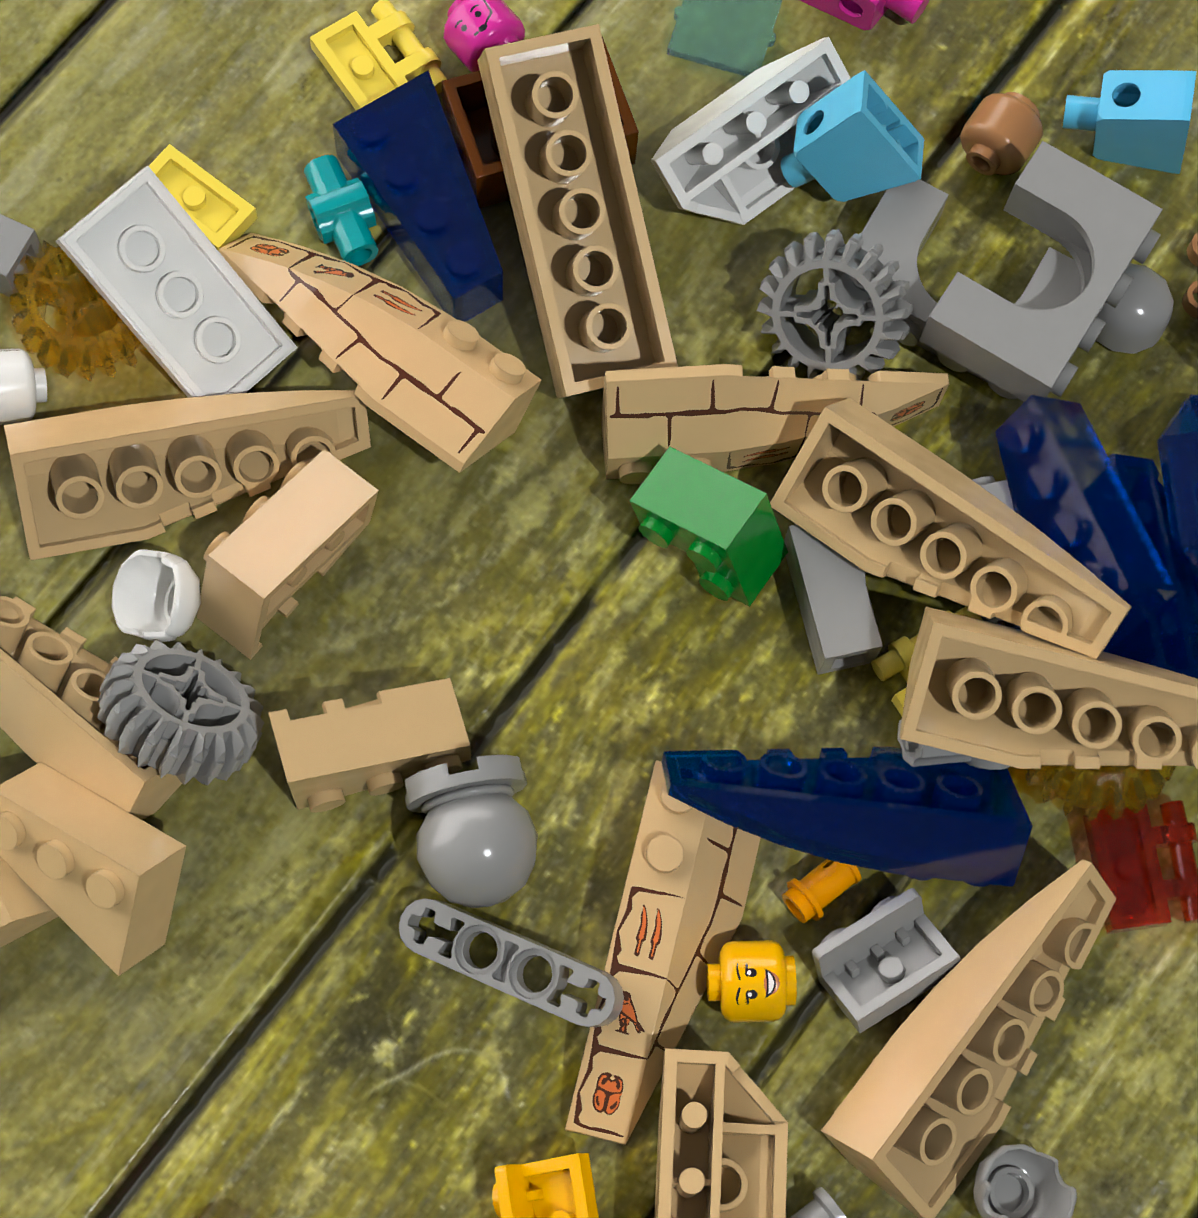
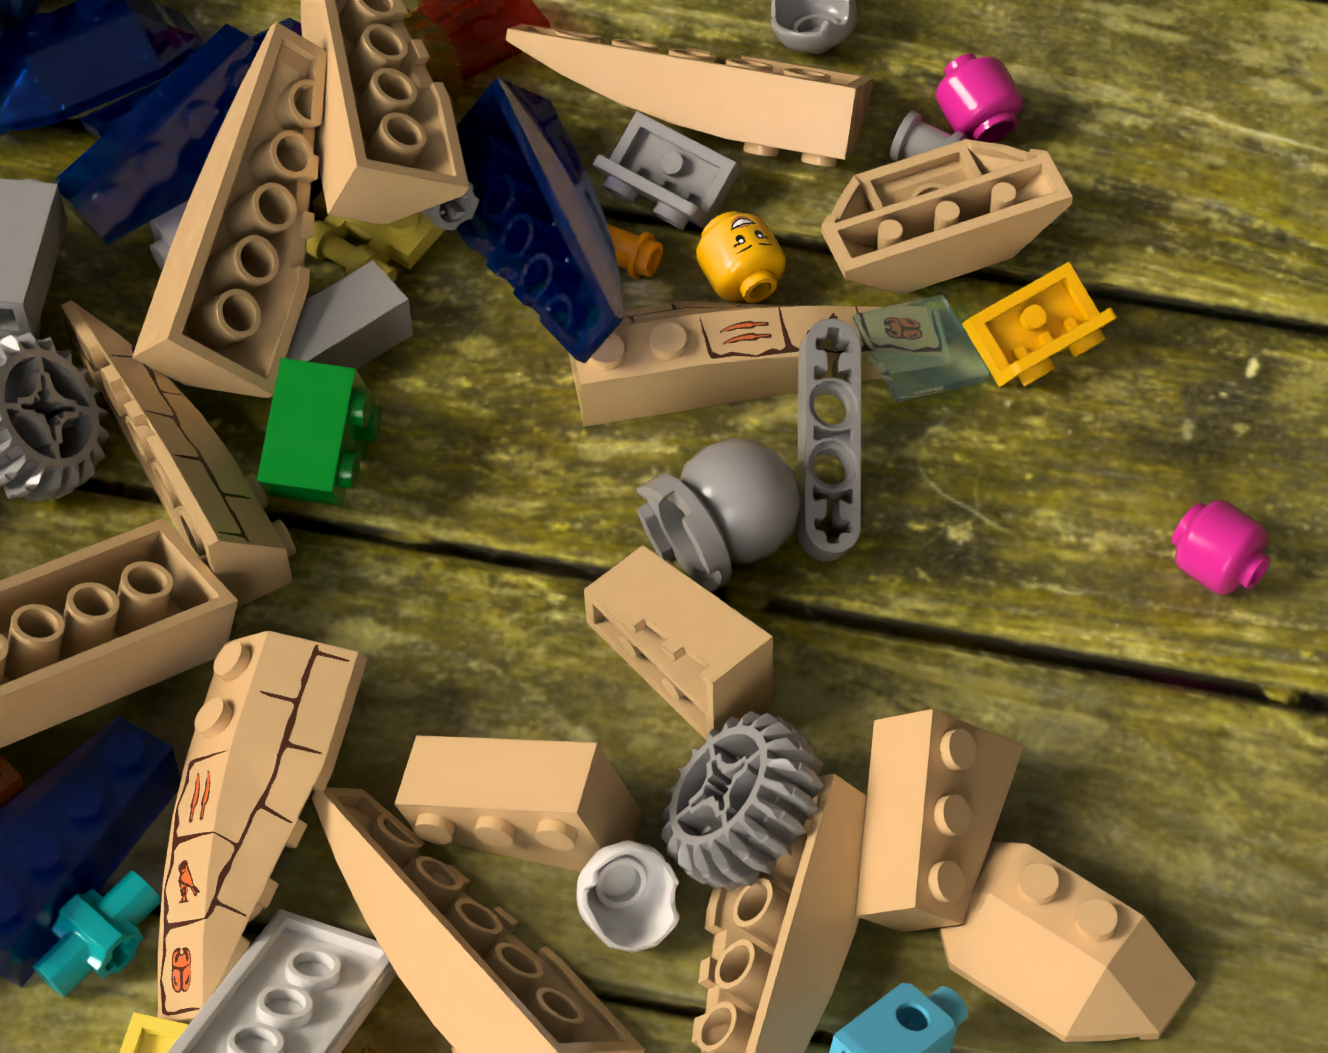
camera: 105 degrees left, 15 degrees down
none -> clear light blue piece [851,295,990,402]

